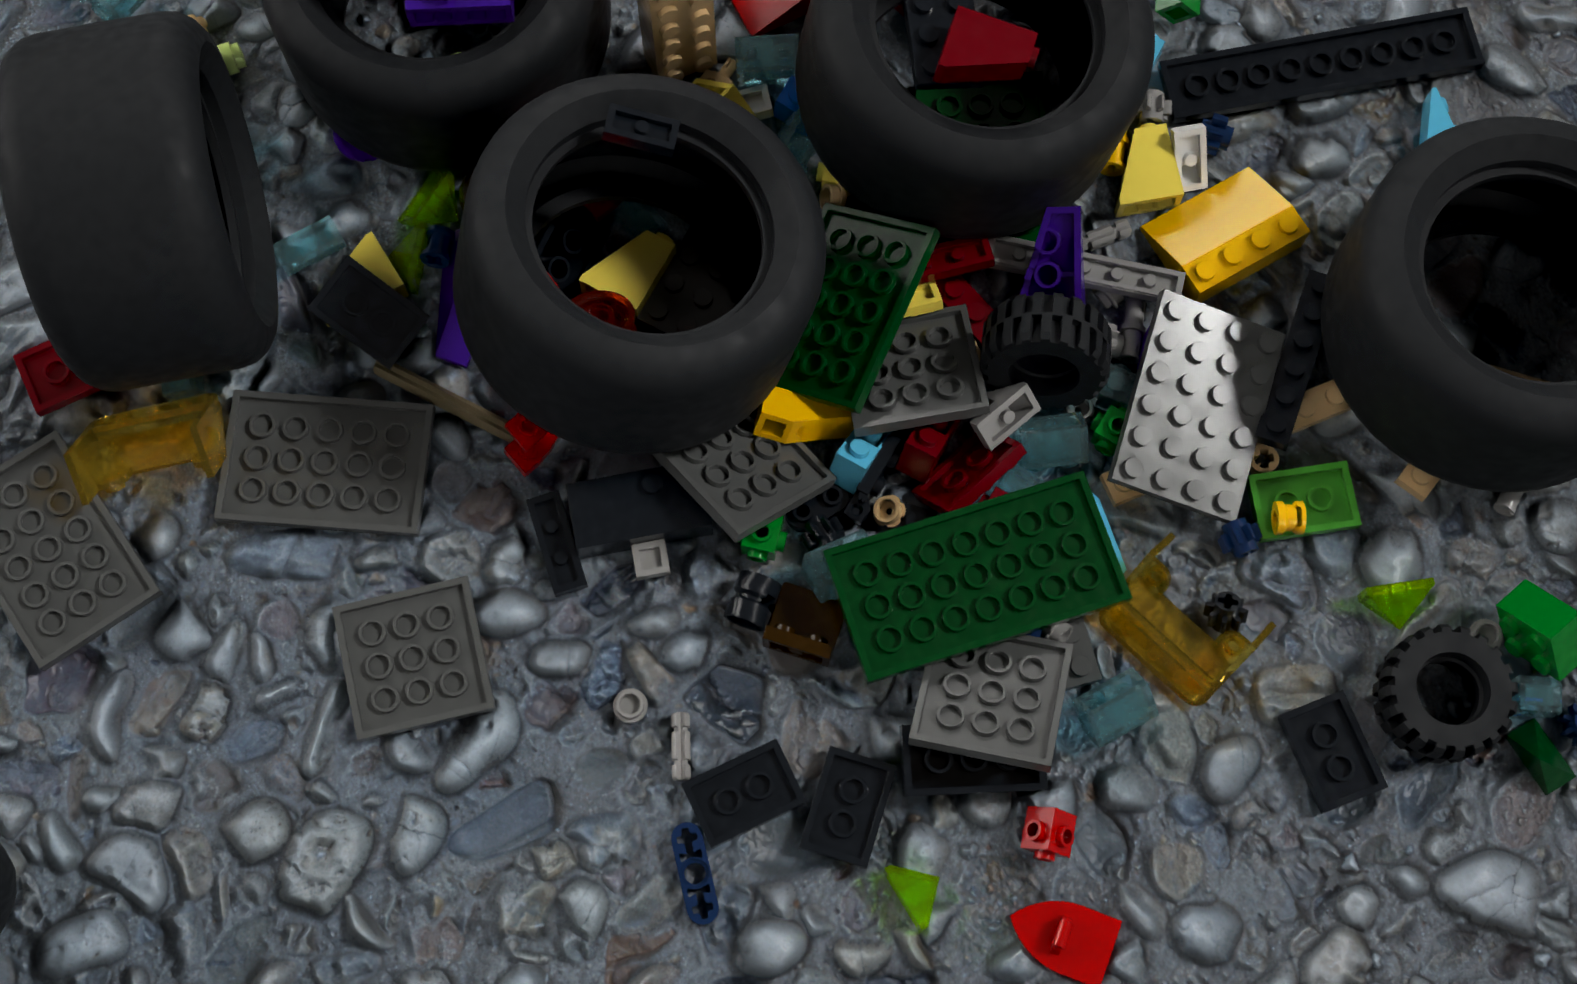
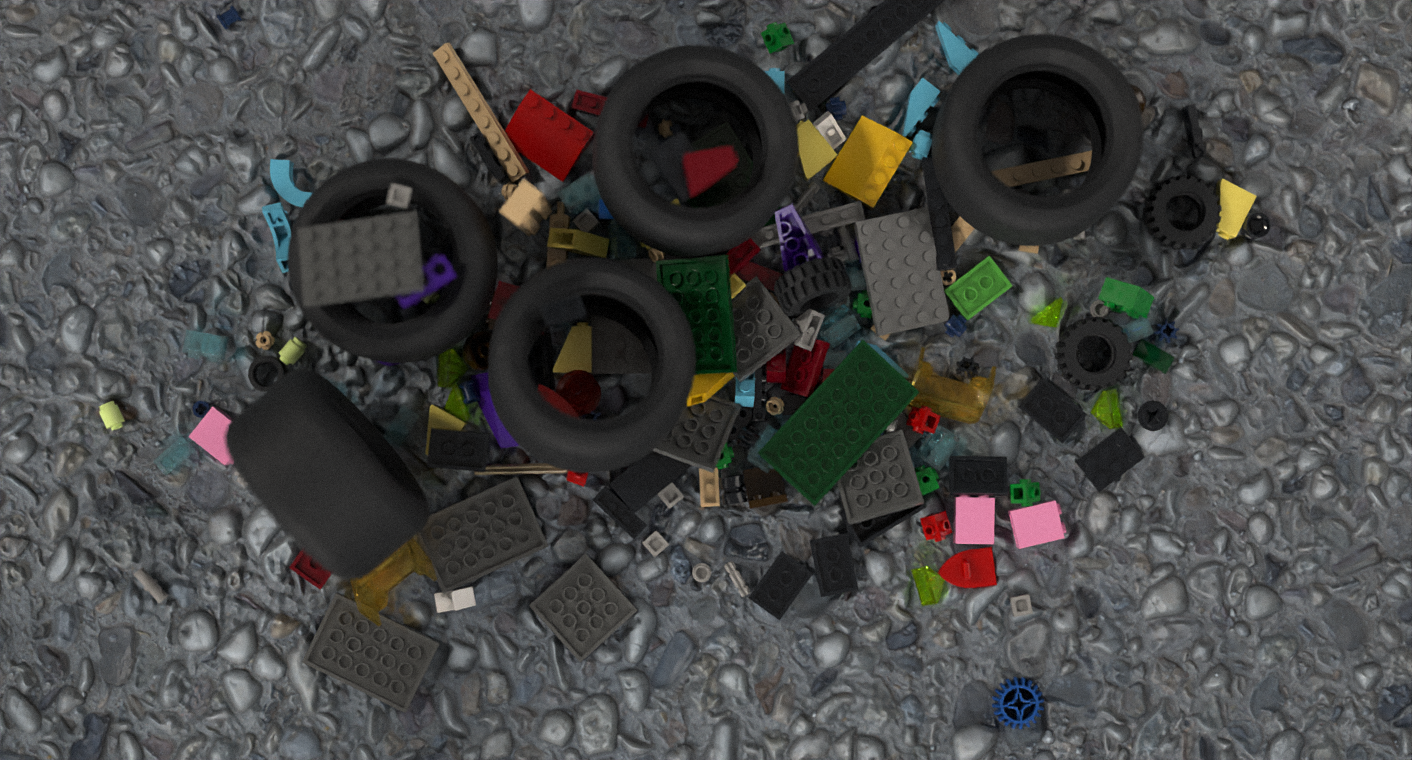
camera: 25 degrees left, 15 degrees up
dark blue beam [671,822,719,926] -> none
clear neon green slope [883,865,940,934] -> none
yellow wheel [1271,501,1307,535] -> none
none -> white slope [434,586,476,613]
none -> light grey plate [642,530,669,557]
none -> tan plate [699,468,720,507]
none -> medium azure slope [902,78,941,137]
none -> red brick [906,405,941,435]
none -> medium azure brick [909,130,933,160]
none -> clear neon green slope [911,566,944,606]
none -> green brick [914,465,940,496]
none -> black plate [948,456,1008,496]
none -> bright pink brick [953,495,995,544]
none -> bright pink brick [1008,500,1066,549]
none -> green brick [1010,479,1041,506]
none -> black plate [1075,427,1145,492]
none -> clear neon green slope [1090,389,1123,429]
none -> black gear [1137,400,1168,431]

